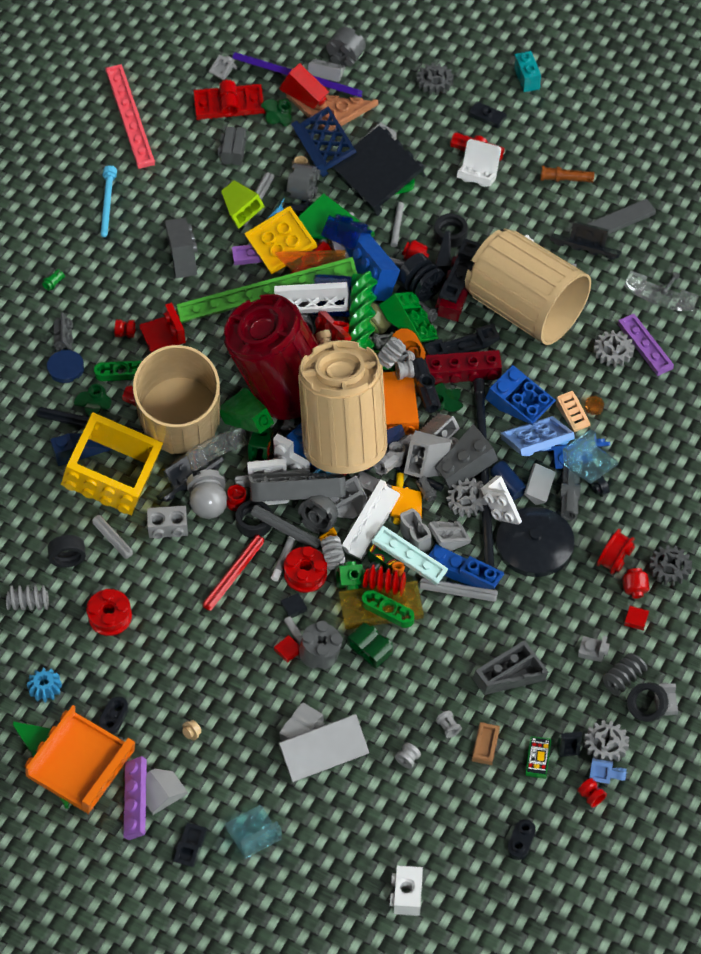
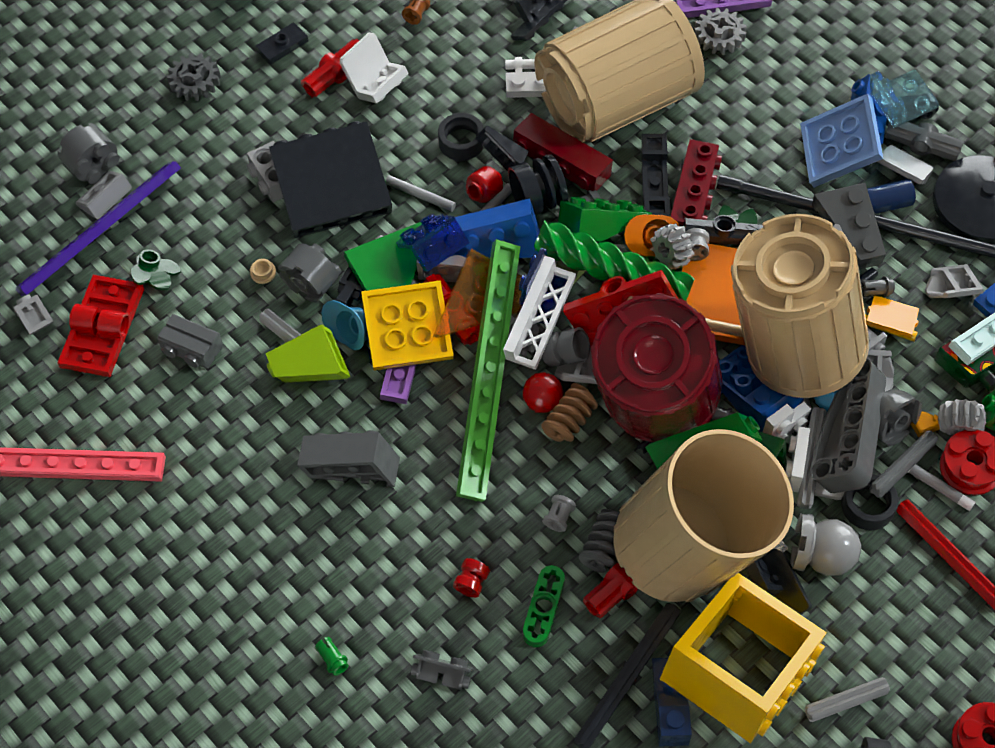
camera: 70 degrees left, 5 degrees up
dark blue tile [47,350,84,383] -> none
dark green plate [74,384,112,417] -> none
medium azure piece [101,166,117,237] -> none
red bracket [139,303,186,353] -> none
light grey brick [147,506,188,539] -> none
red wheel [227,485,246,511] -> none
red slope [279,63,329,109] -> none
nougat tile [286,94,378,131] -> none
dark blue fence [291,106,356,177] -> none
white fence [342,479,400,561] -> none
light grey brick [400,508,431,553] -> none
black slope [439,238,481,303] -> none
light grey gear [446,478,488,518] -> none
white bracket [481,475,522,525] -> none
blue slope [485,365,556,425] -> none
light nougat slope [556,391,590,432] -> none
clear orange tile [585,396,604,415] -> none

